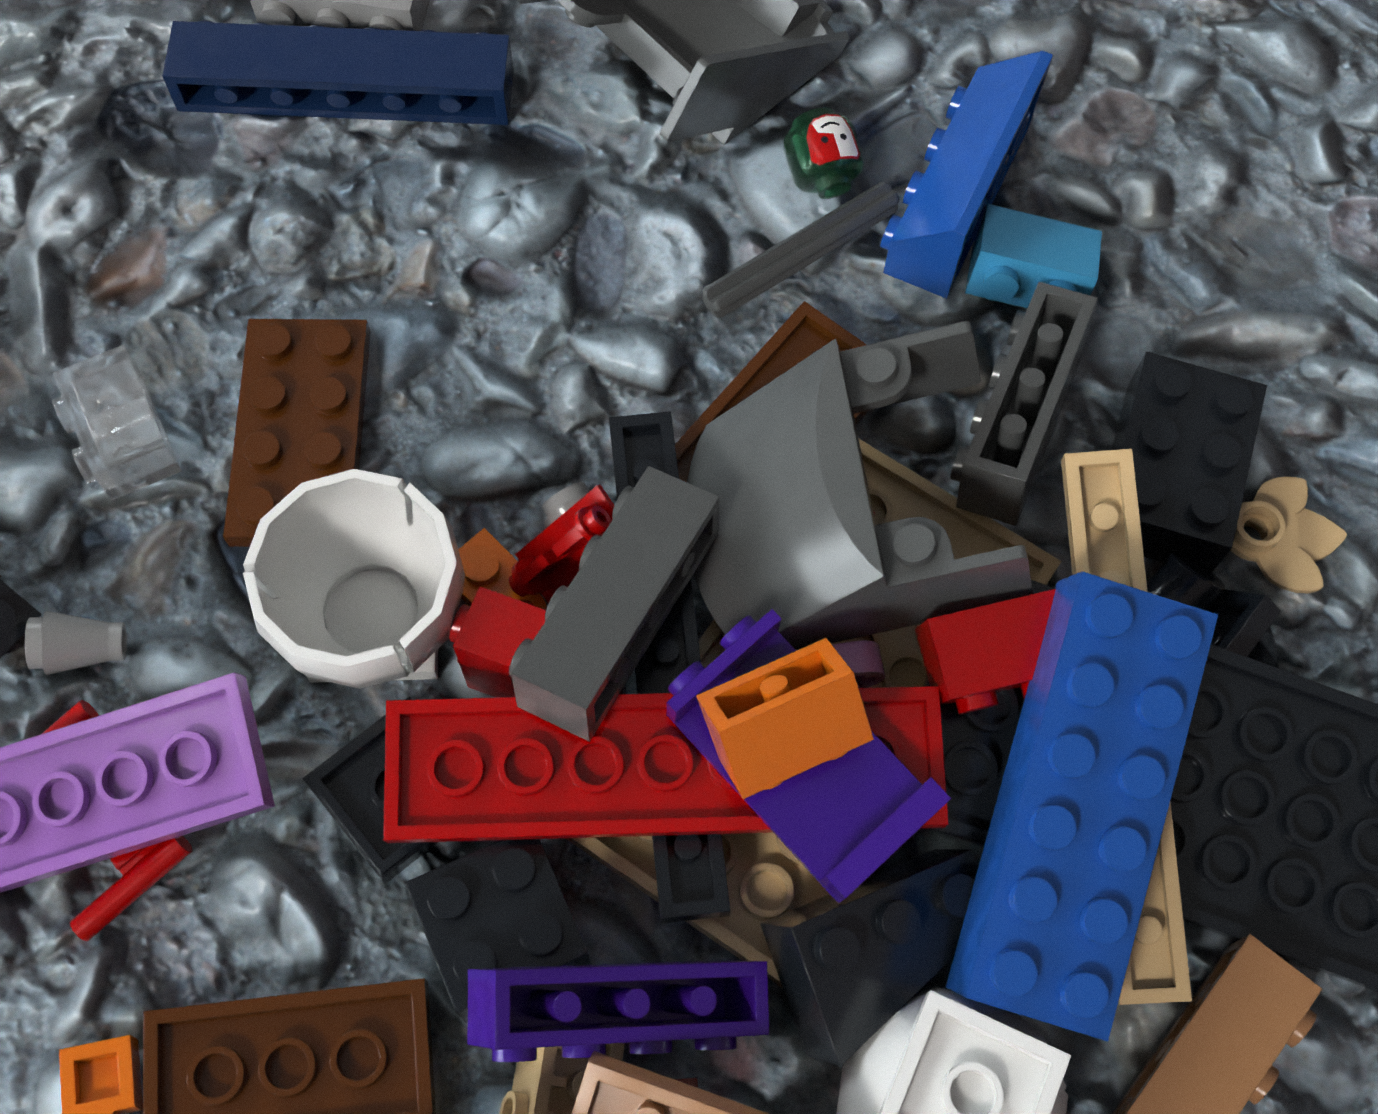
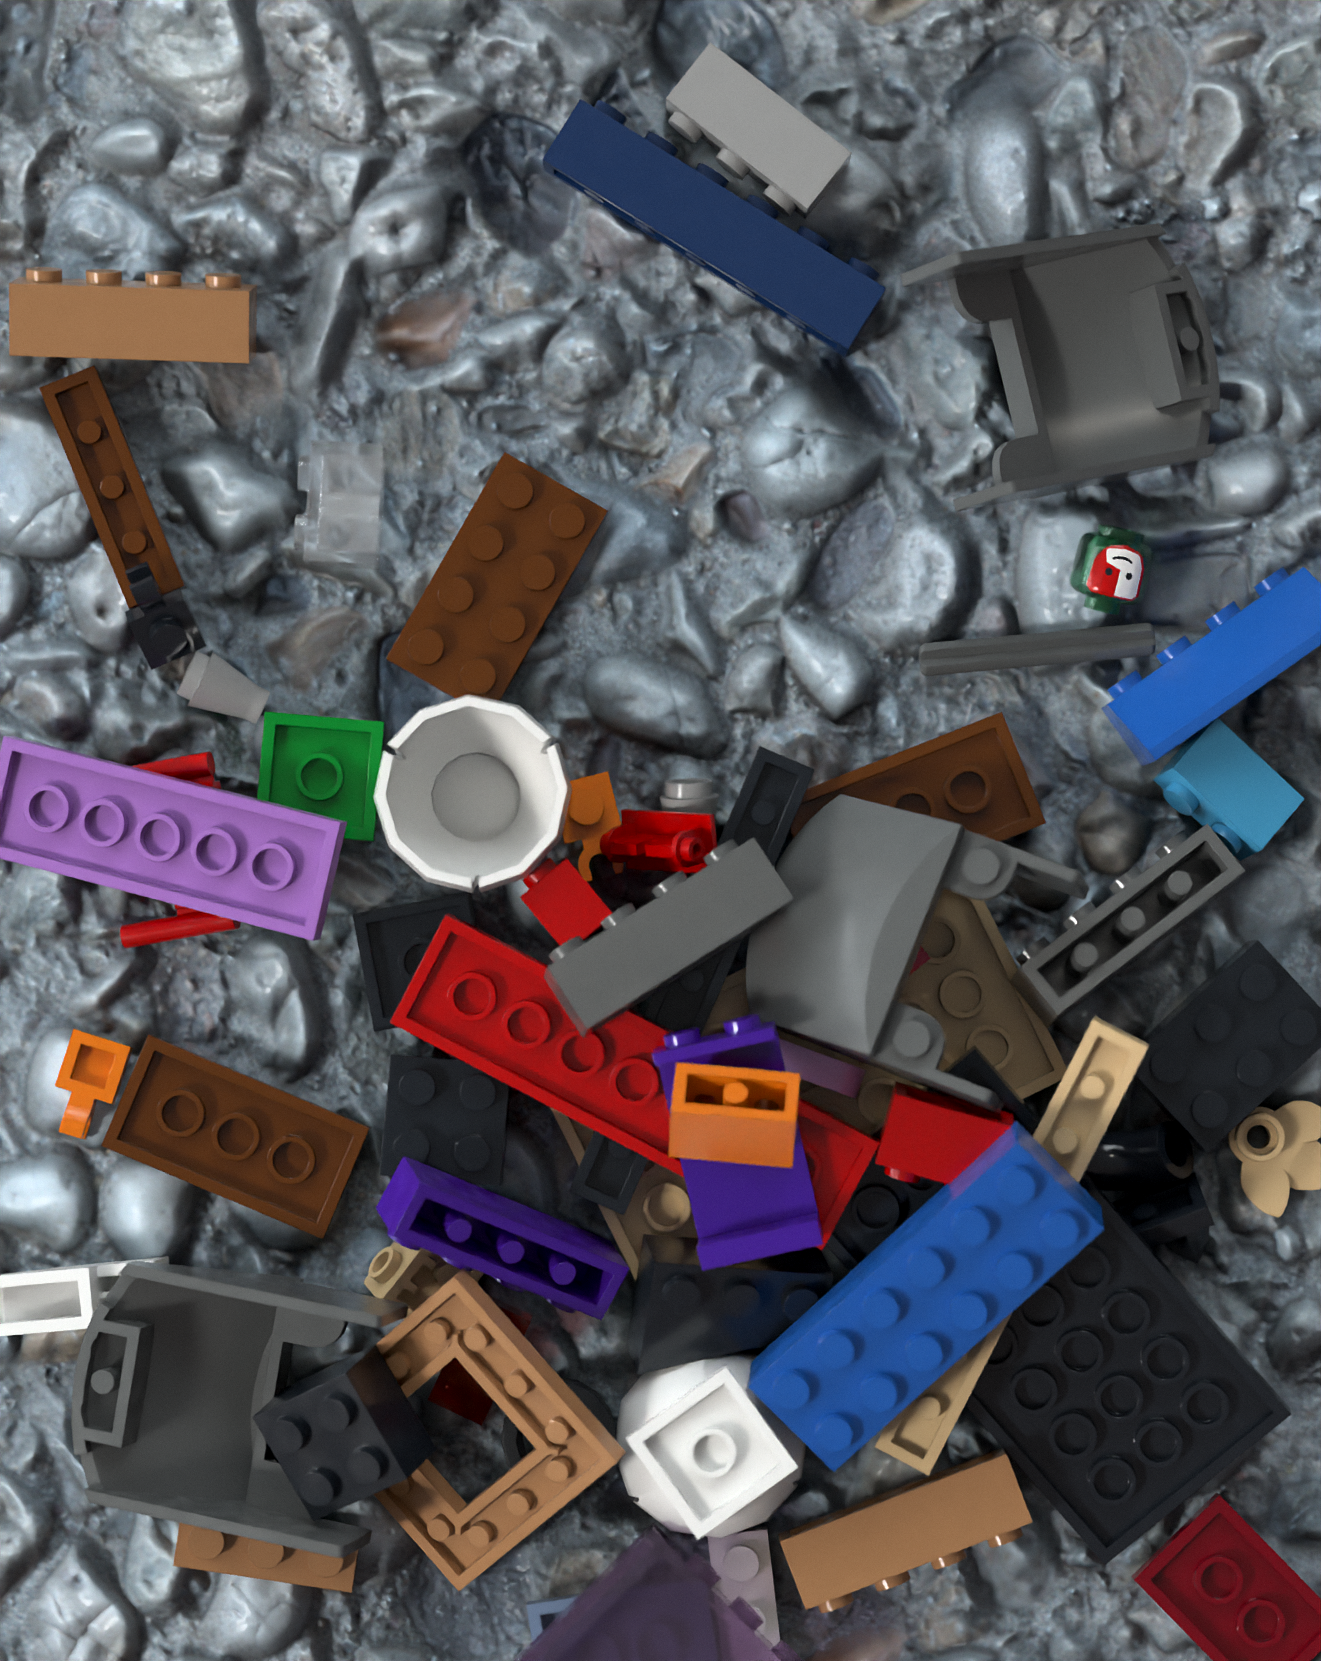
camera: 30 degrees right, 20 degrees up
none -> green plate [257,712,386,842]

